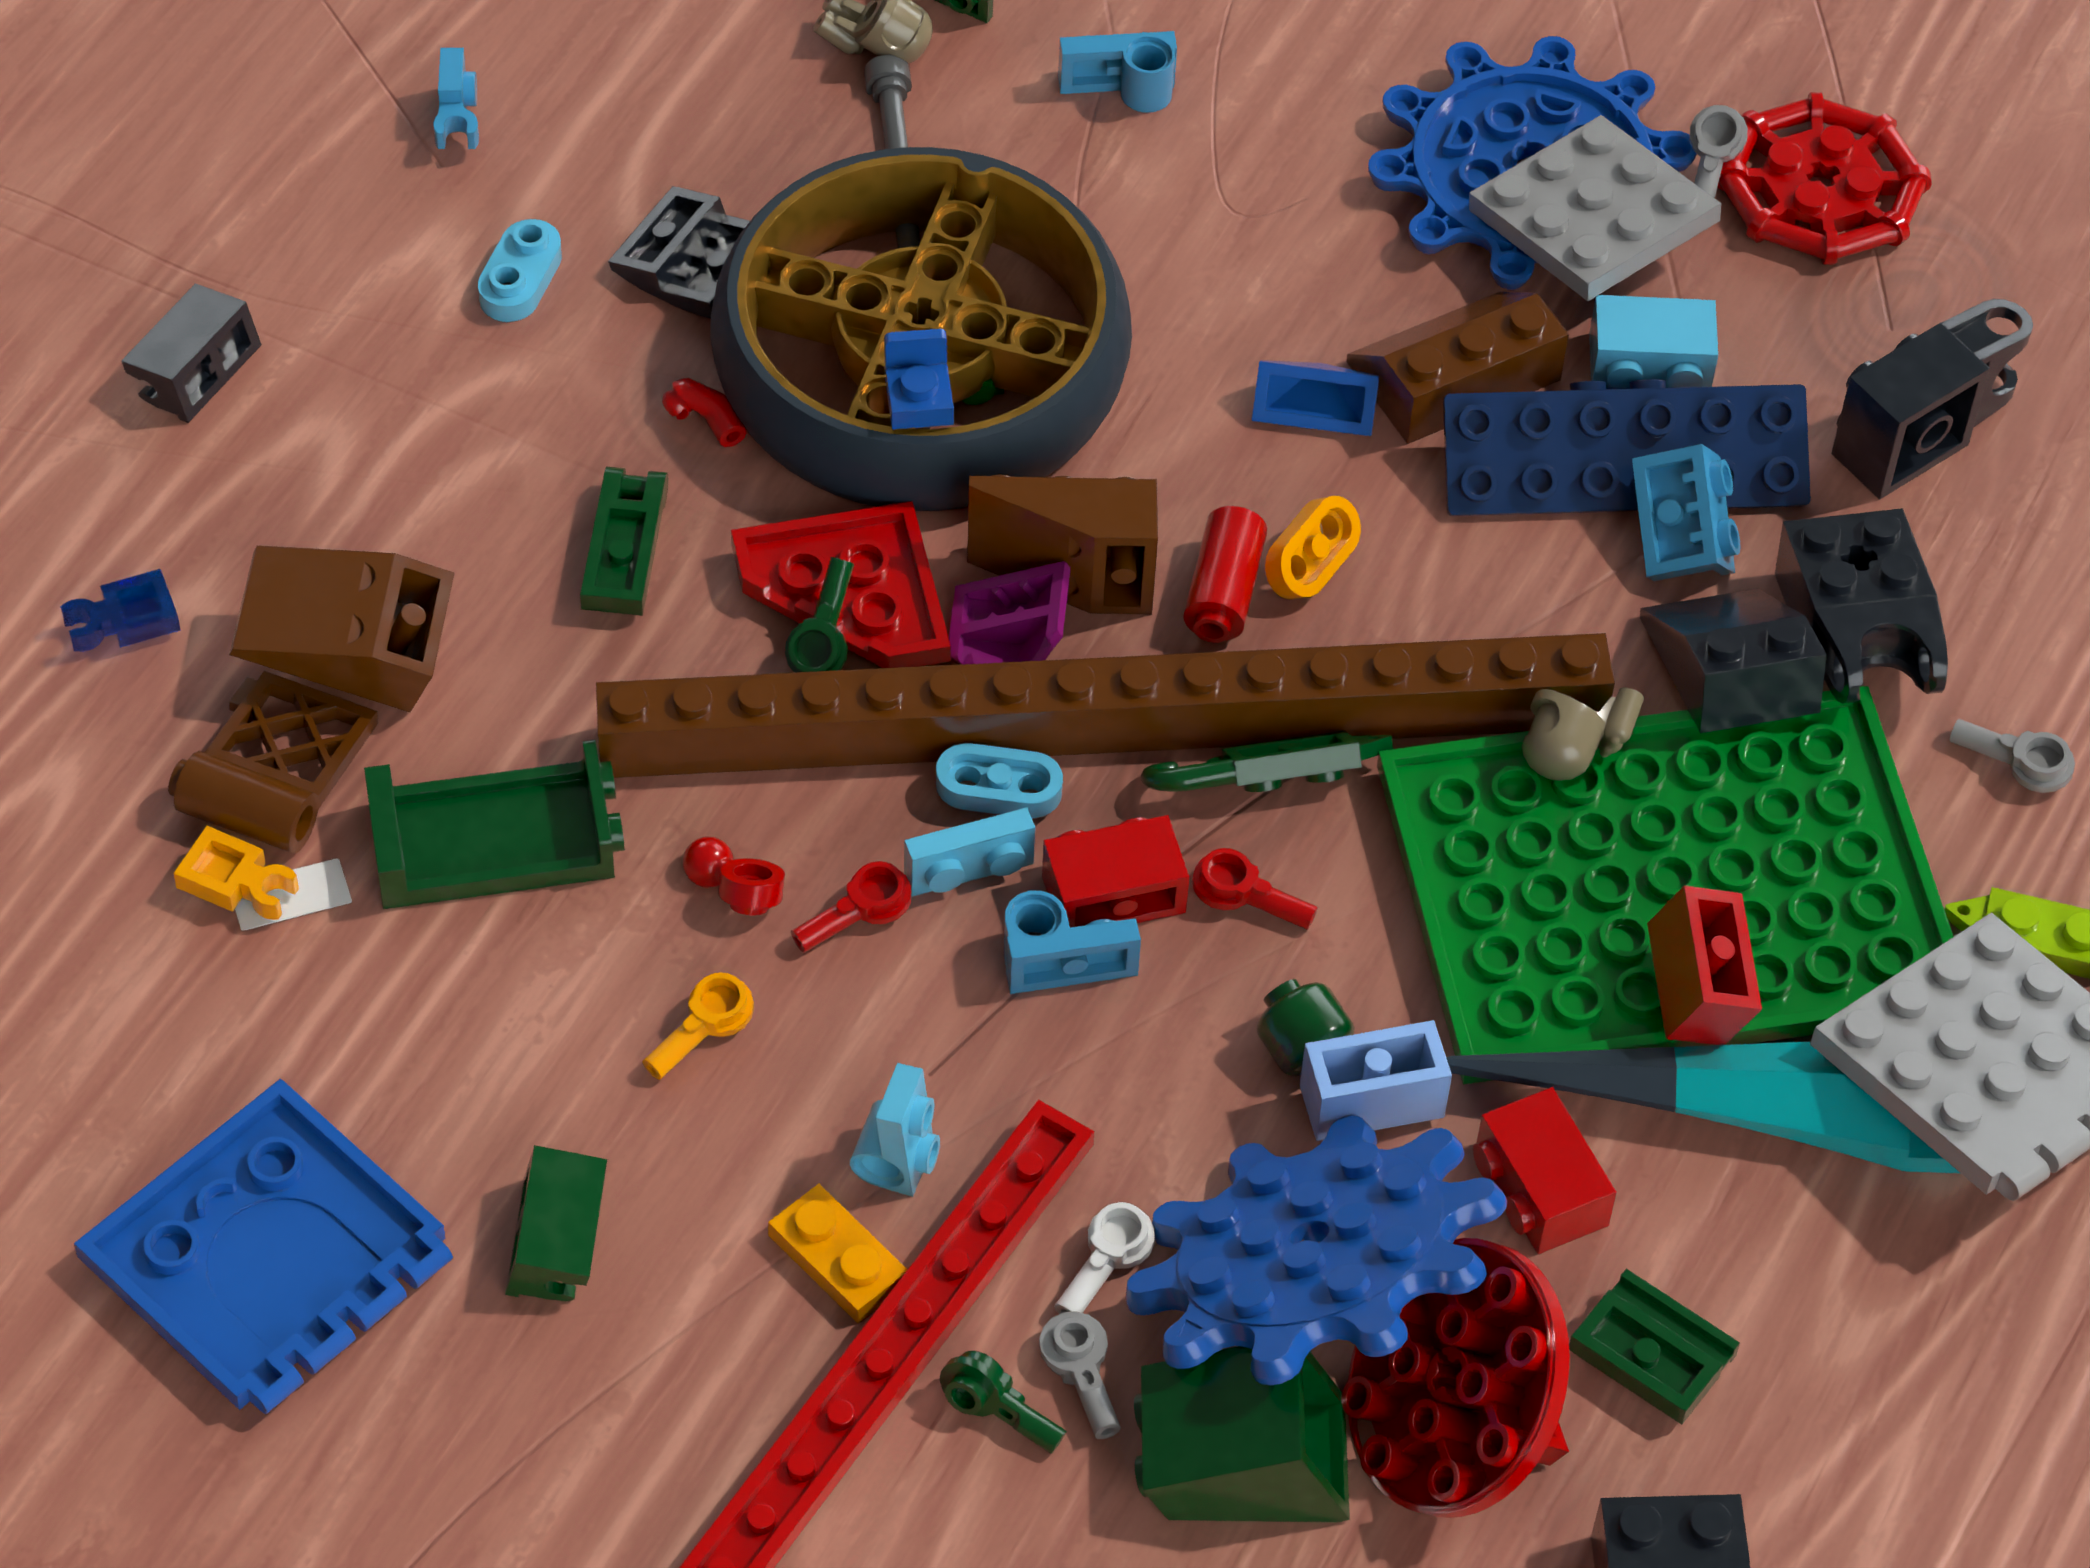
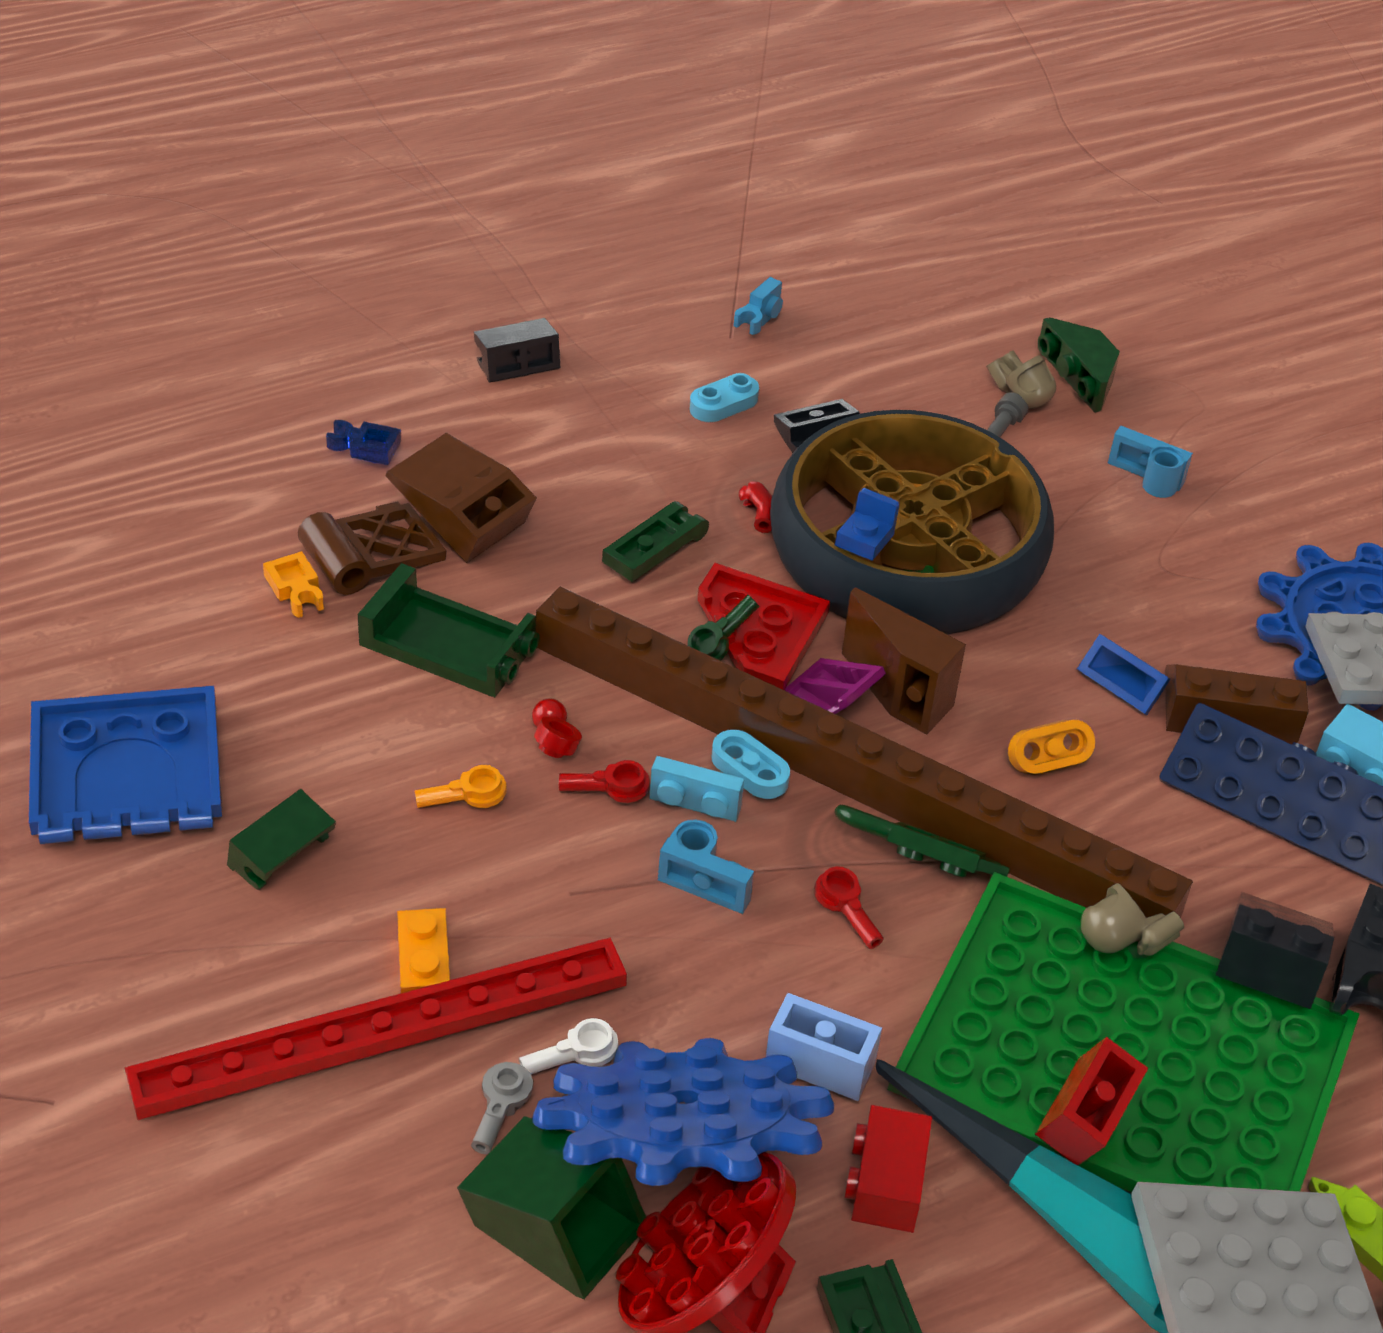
camera: 35 degrees right, 10 degrees down
white sticker [235,858,352,931] -> none
medium azure plate [850,1063,940,1197] -> none
dark green plate [939,1351,1067,1454] -> none
red brick [1042,815,1189,928] -> none
red brick [1183,506,1268,643] -> none
dark green head [1257,979,1355,1076] -> none
dark azure bracket [1632,444,1740,581] -> none

